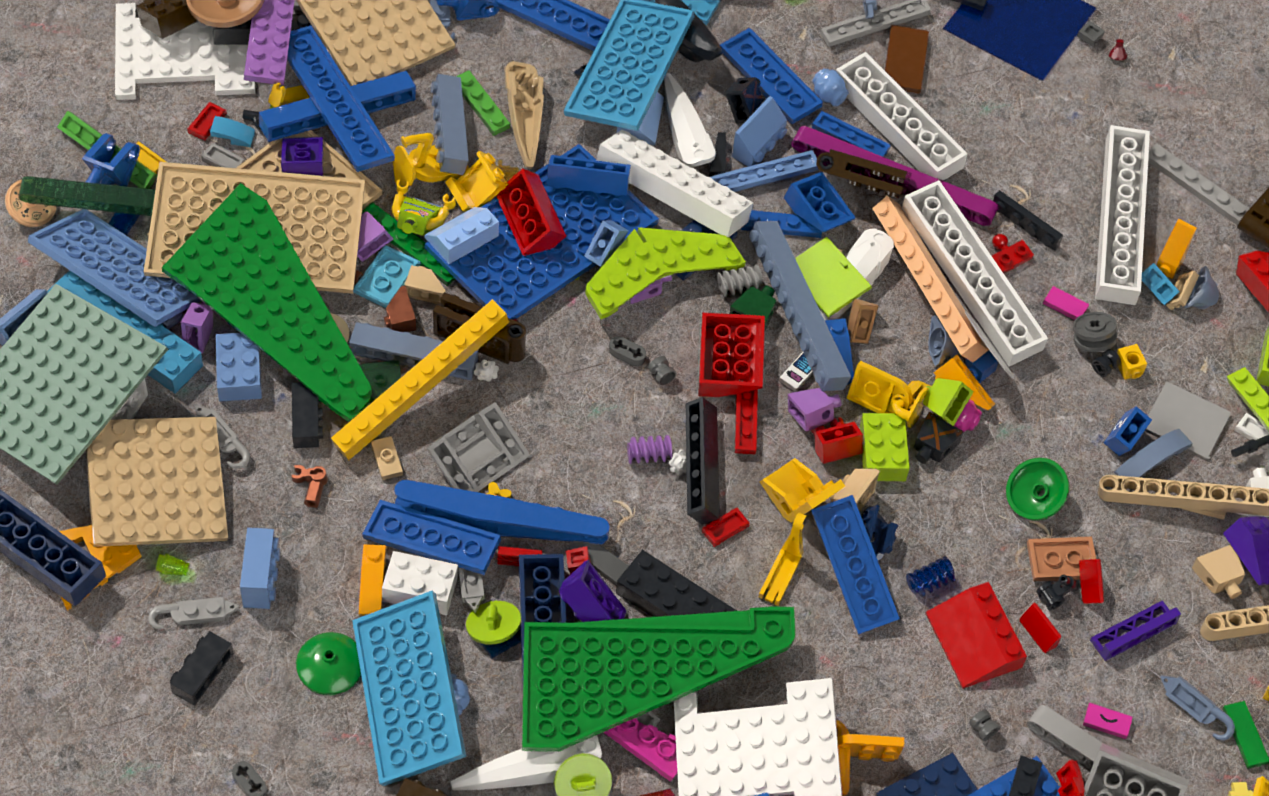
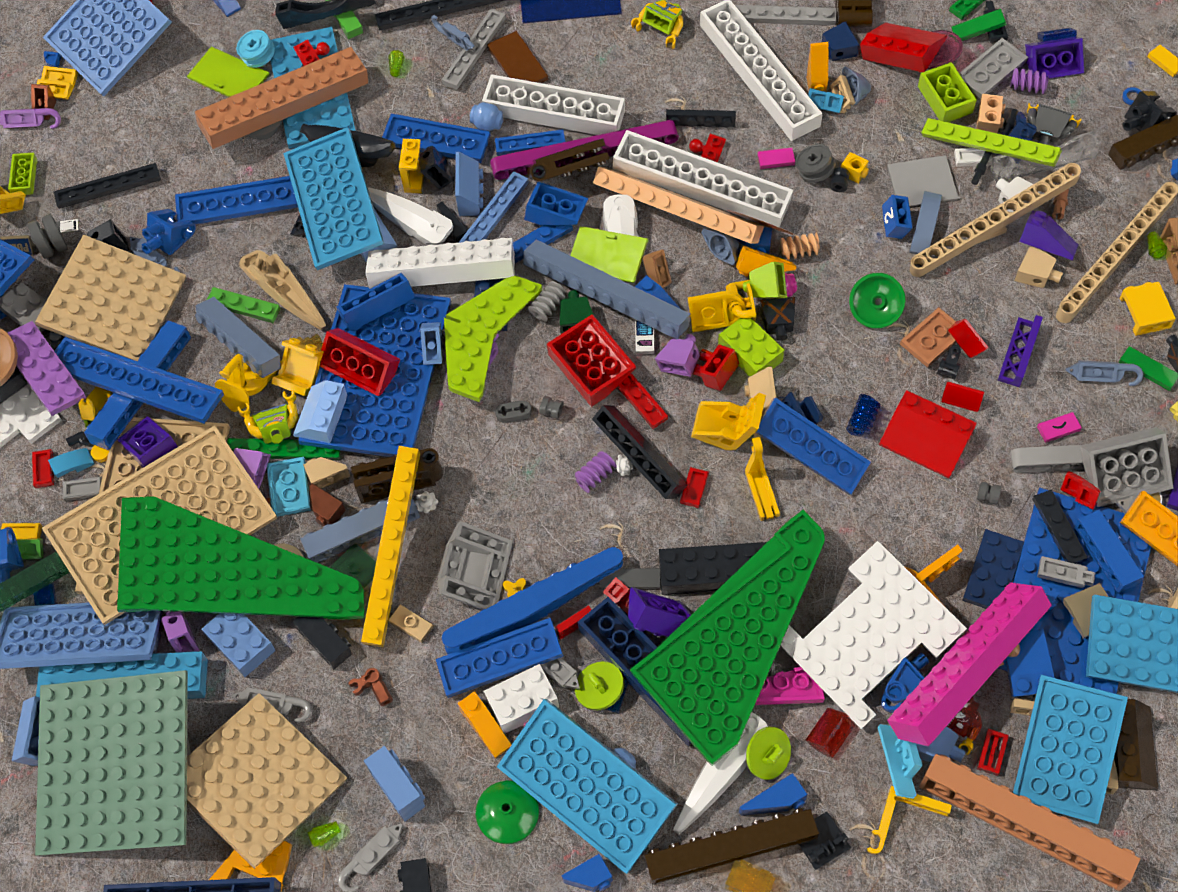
camera: 30 degrees left, 5 degrees up
none -> yellow tile [91,445,109,463]
none -> yellow panel [399,139,424,193]
none -> blue slope [562,854,613,892]
none -> torso [631,0,683,49]
none -> light nougat piece [780,232,820,260]
none -> dark blue torso [821,22,859,61]

